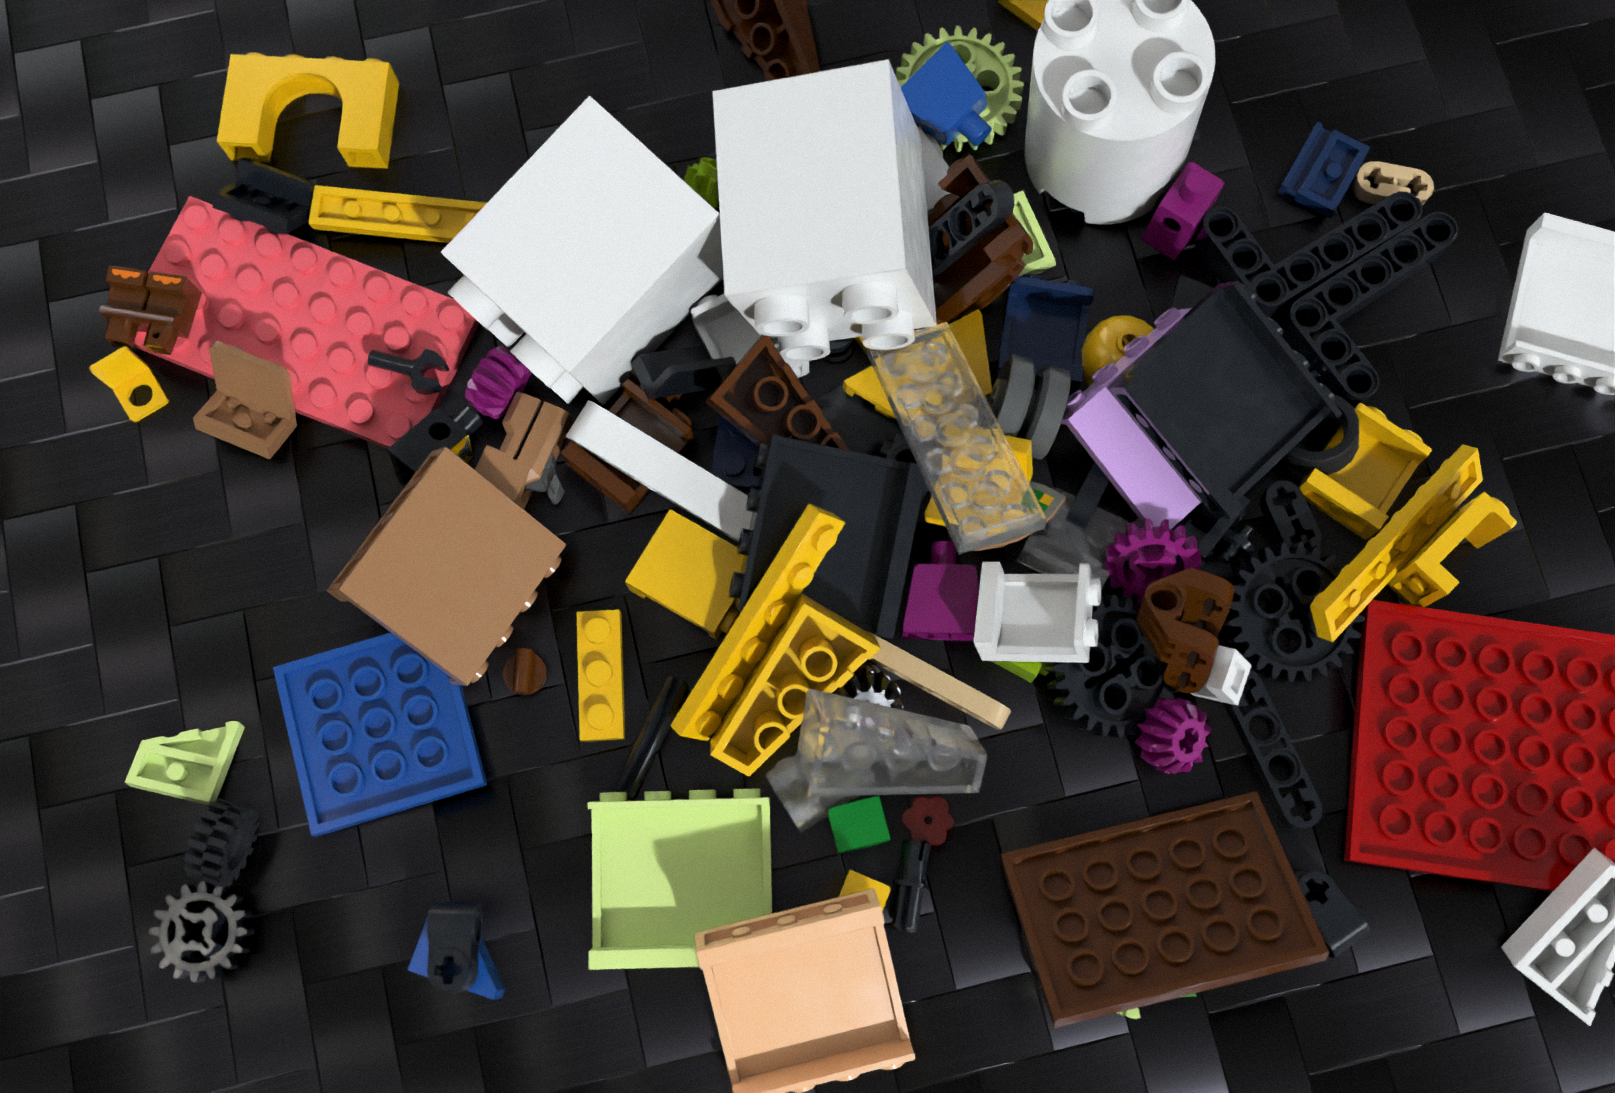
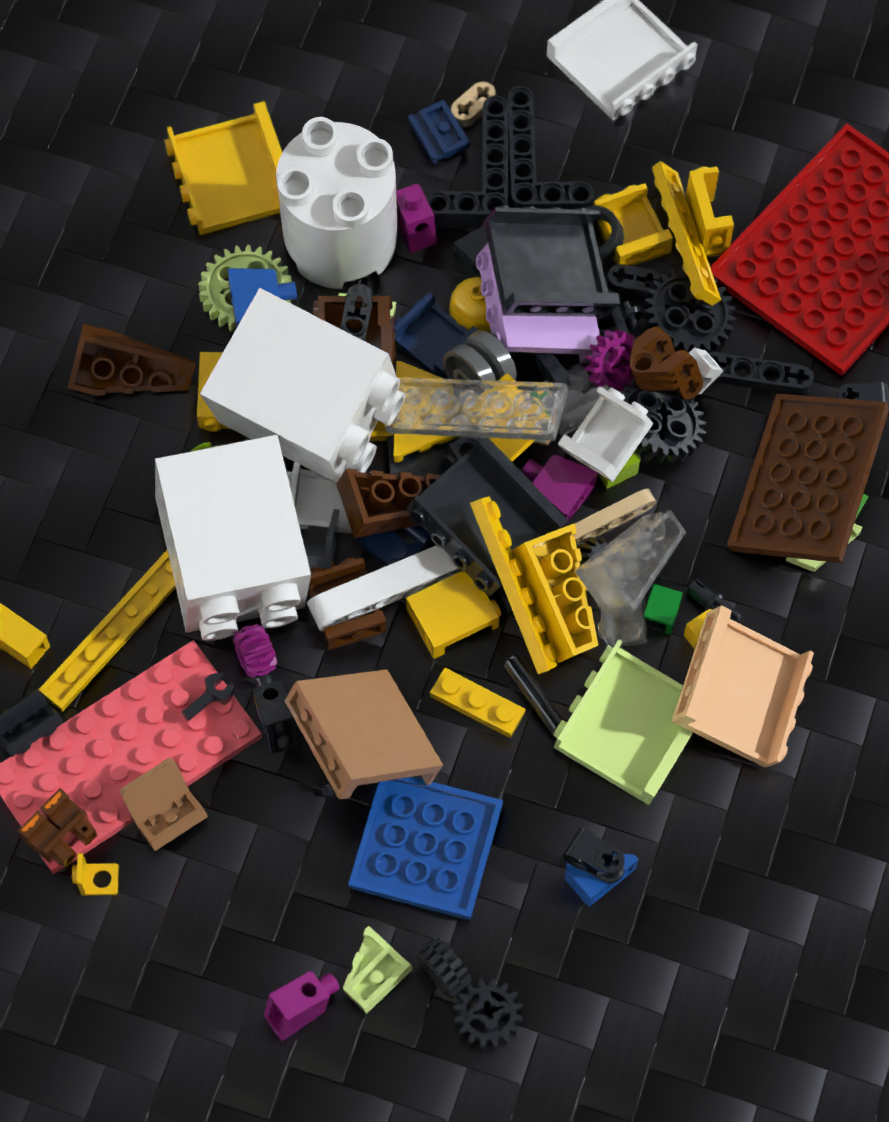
camera: 60 degrees left, 10 degrees down
medium nougat plate [475,392,574,510] -> none
reddish brown plate [503,648,547,695] -> none
clear red plant [902,796,954,846] -> none
magenta gear [1135,698,1212,774] -> none
none -> magenta torso [264,972,340,1041]

